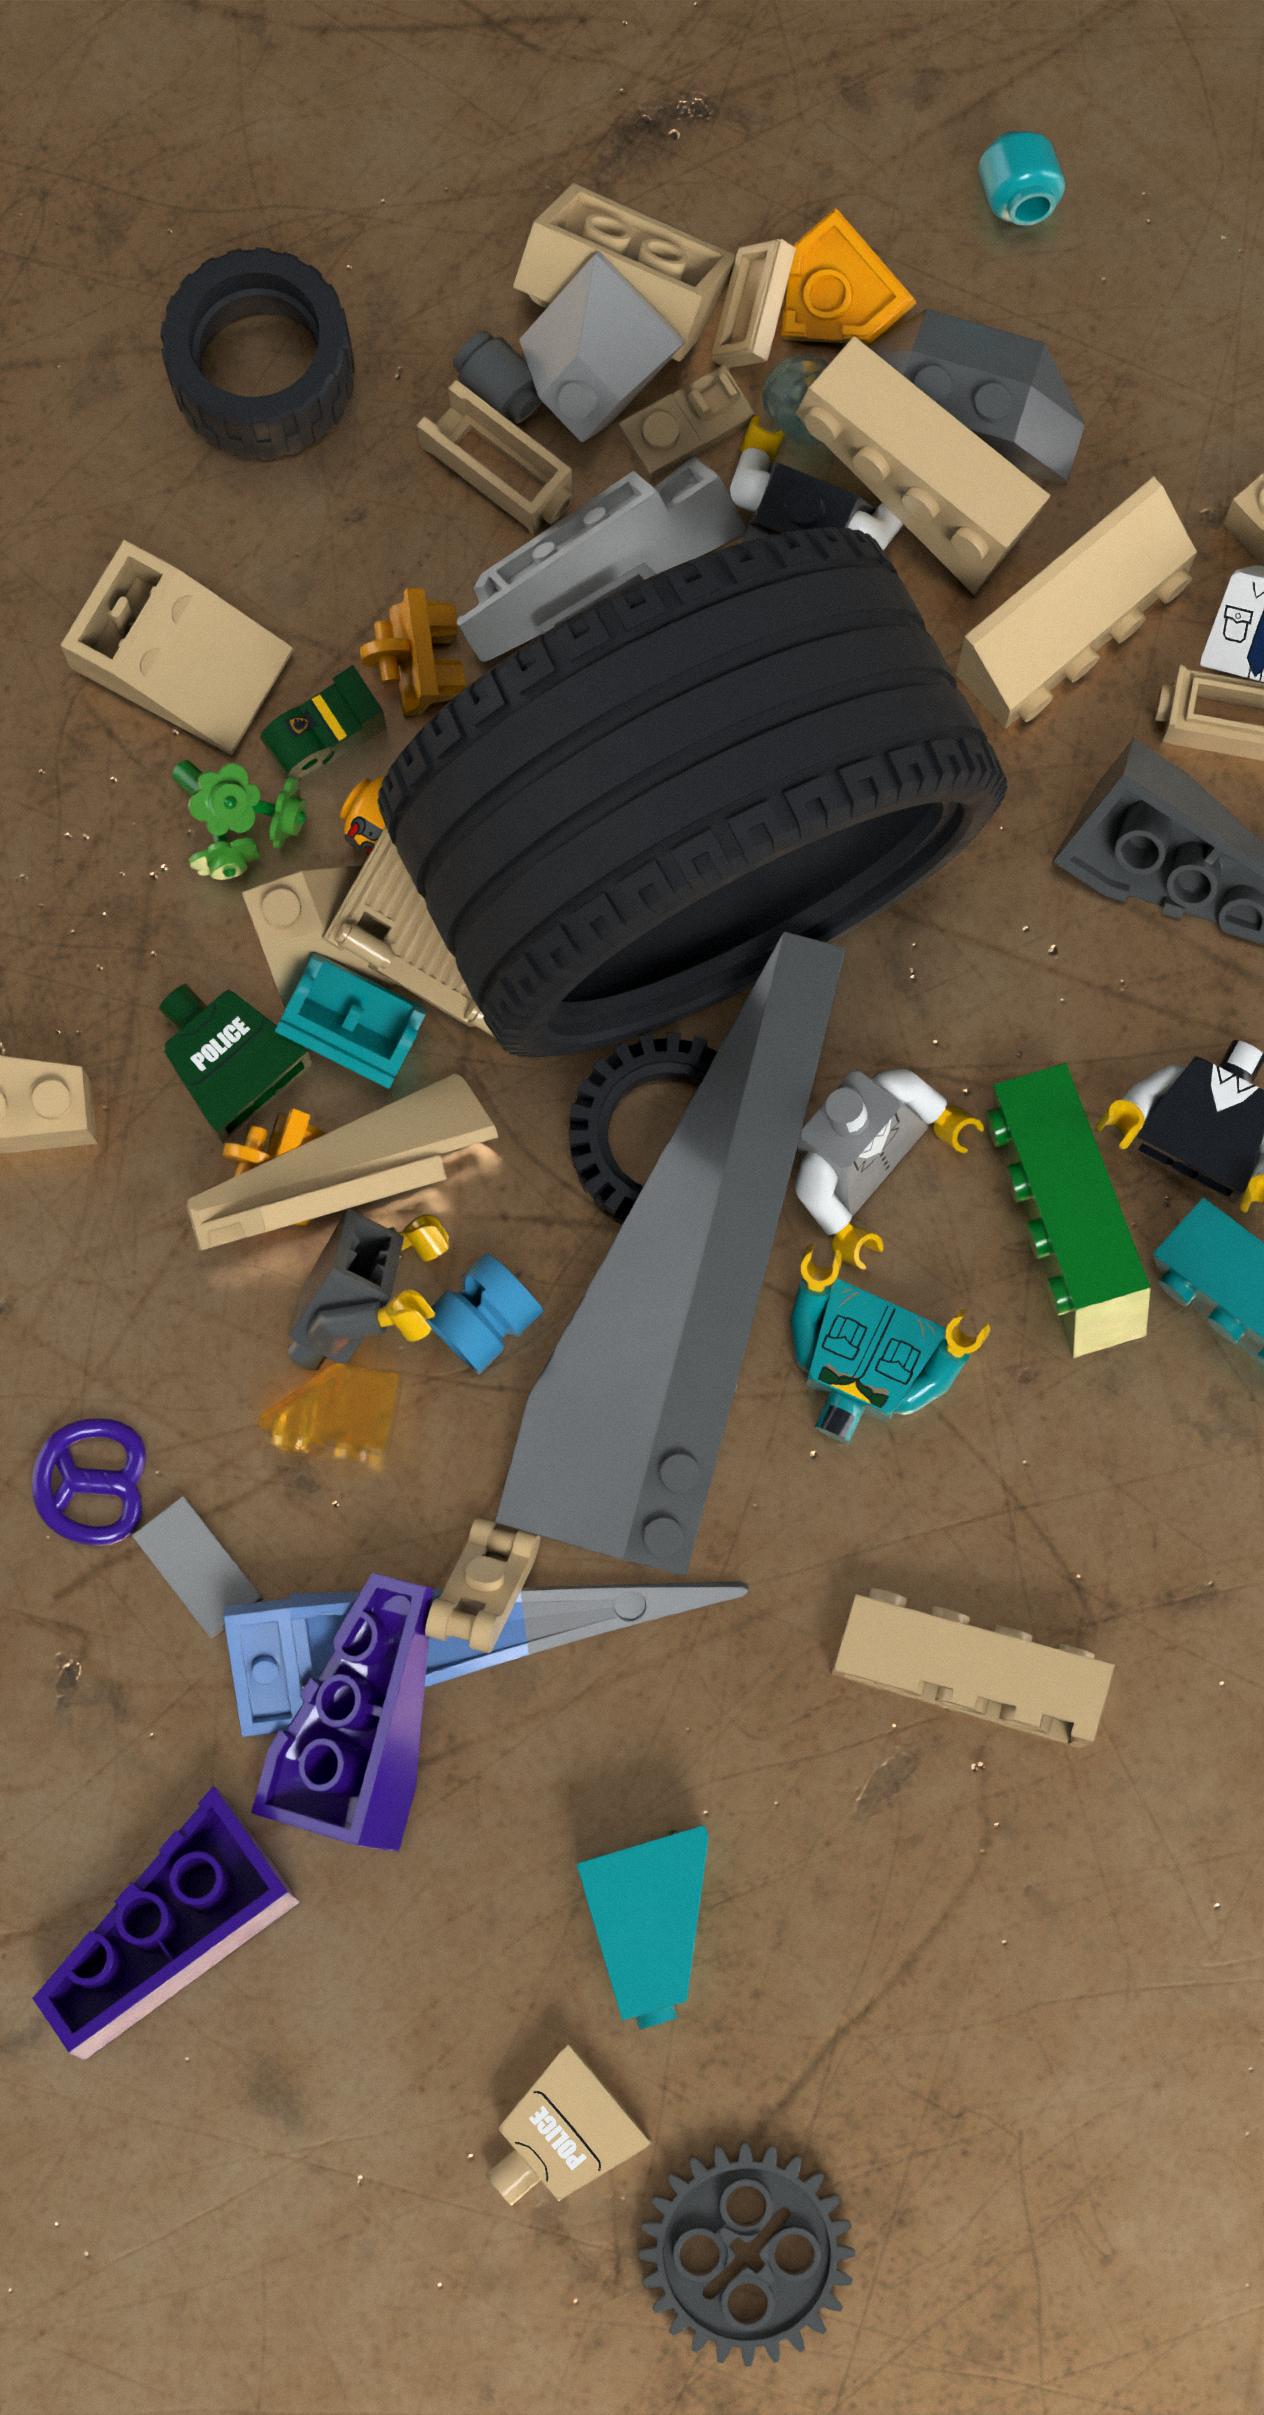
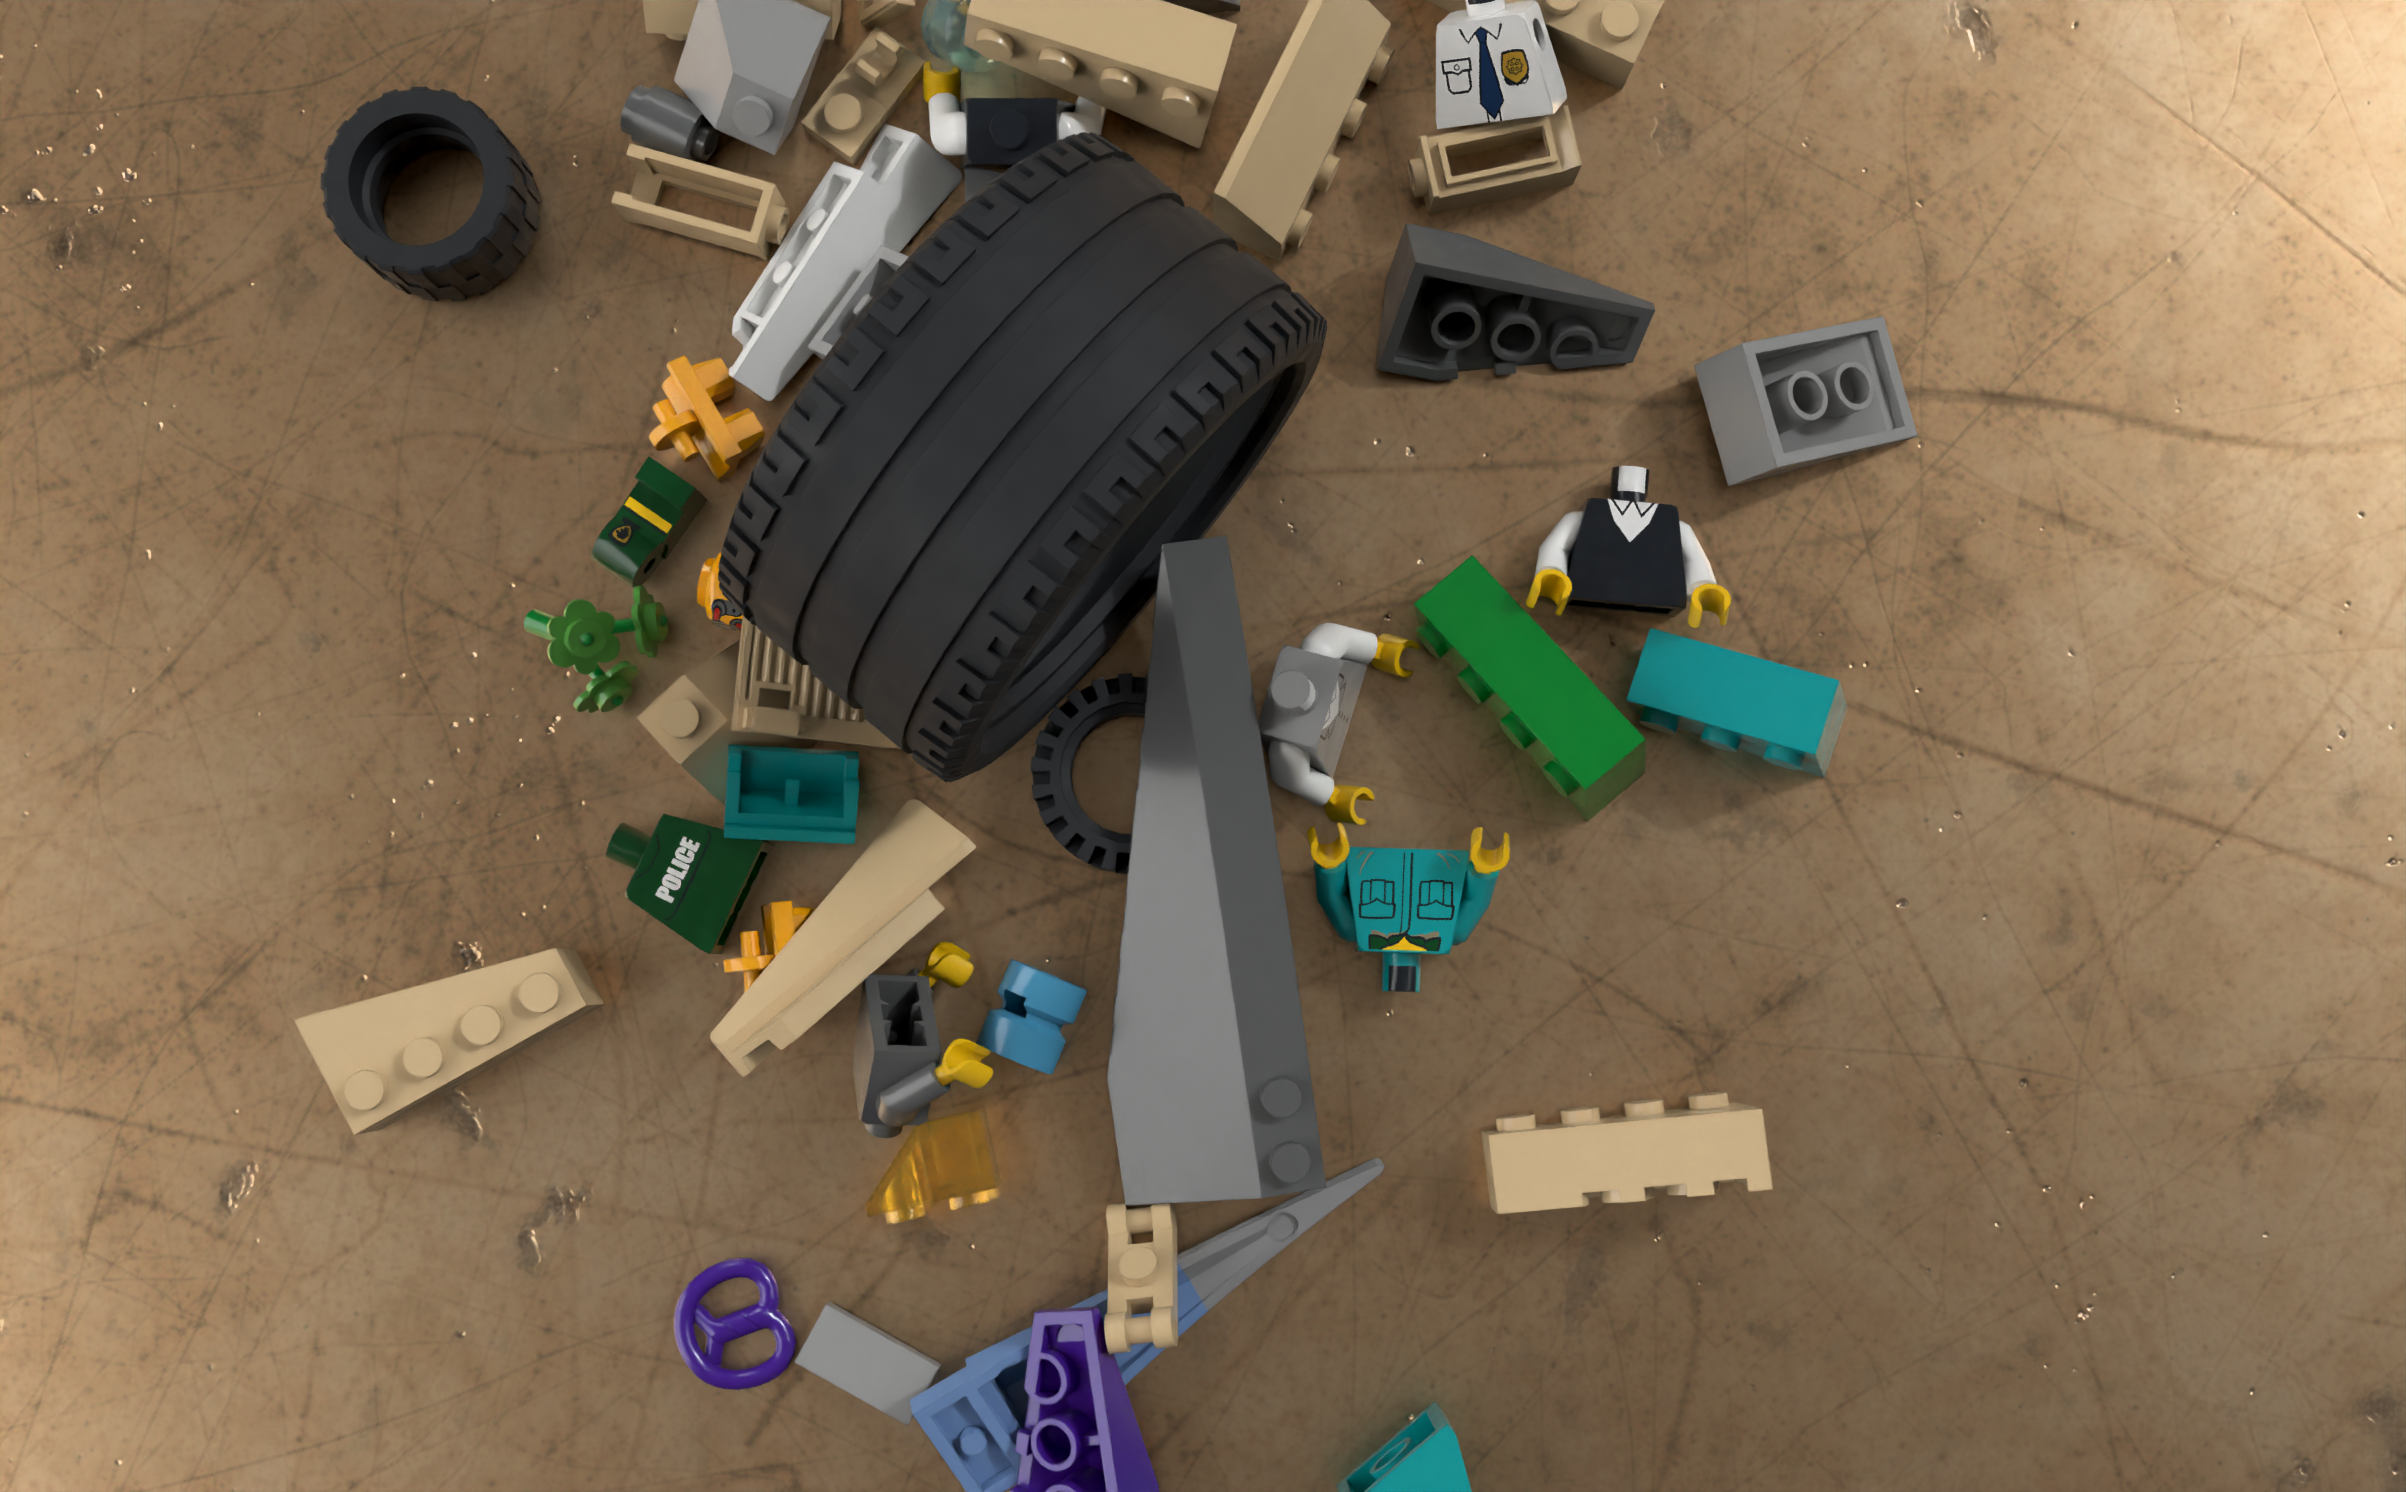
camera: 25 degrees left, 5 degrees up
tan slope [60,540,294,755] -> none

